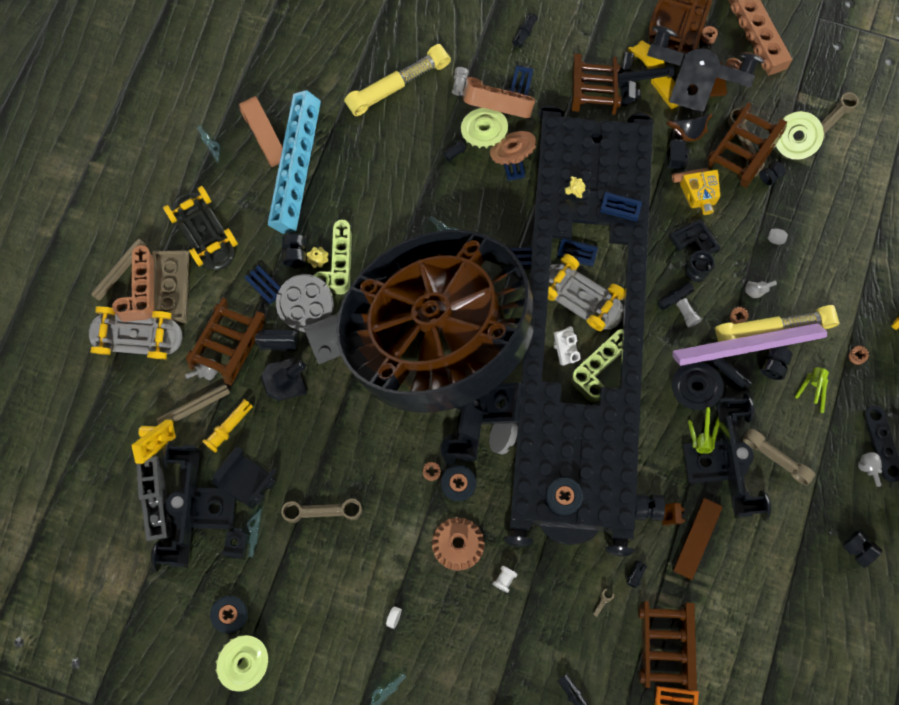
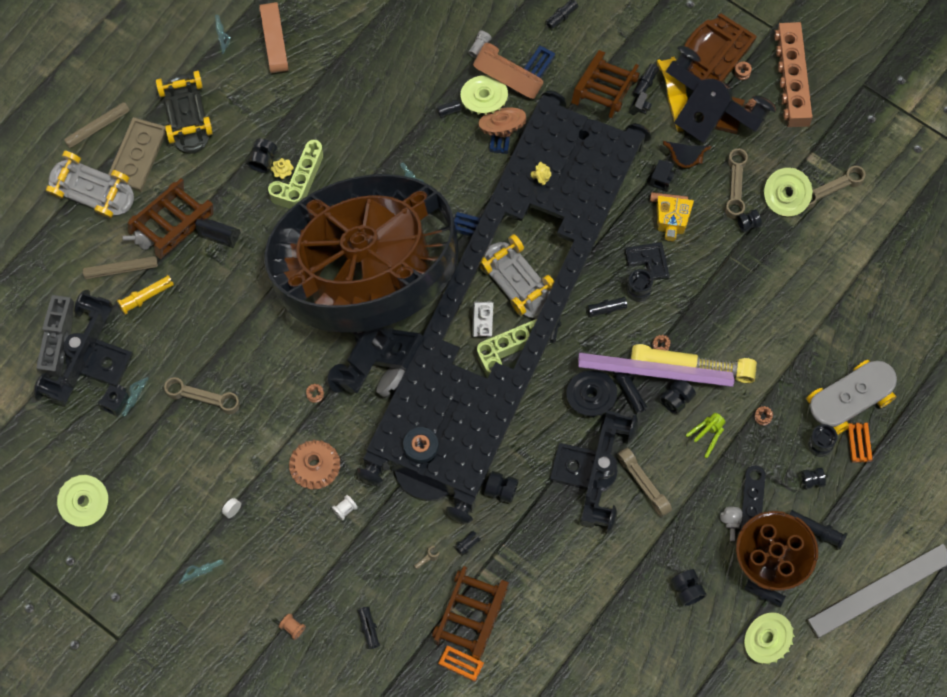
camera: 20 degrees right, 5 degrees down
nougat beam [112,245,154,322] -> none
yellow piece [131,420,176,464] -> none
black bush [210,596,248,634] -> none
black panel [212,446,277,509] -> none
dark blue tile [244,265,280,305] -> none
black piece [260,358,307,401] -> none
medium azure brick [268,90,321,234] -> none
light grey tile [276,274,334,332] -> none
dark grey brick [303,313,341,364] -> none
light yellow piece [344,44,451,116] -> none
black bush [441,466,476,501] -> none
dark blue tile [557,239,598,267] -> none
dark blue tile [600,192,642,222] -> none
black axle [618,64,674,83] -> none
reddish brown tile [662,503,685,526] -> none
reddish brown tile [673,498,723,580] -> none
light grey pin [676,298,701,328] -> none
lime plant [688,407,720,454] -> none
reddish brown fence [707,102,787,188] -> none
light grey piece [745,280,777,298] -> none
light grey tile [767,228,788,245] -> none

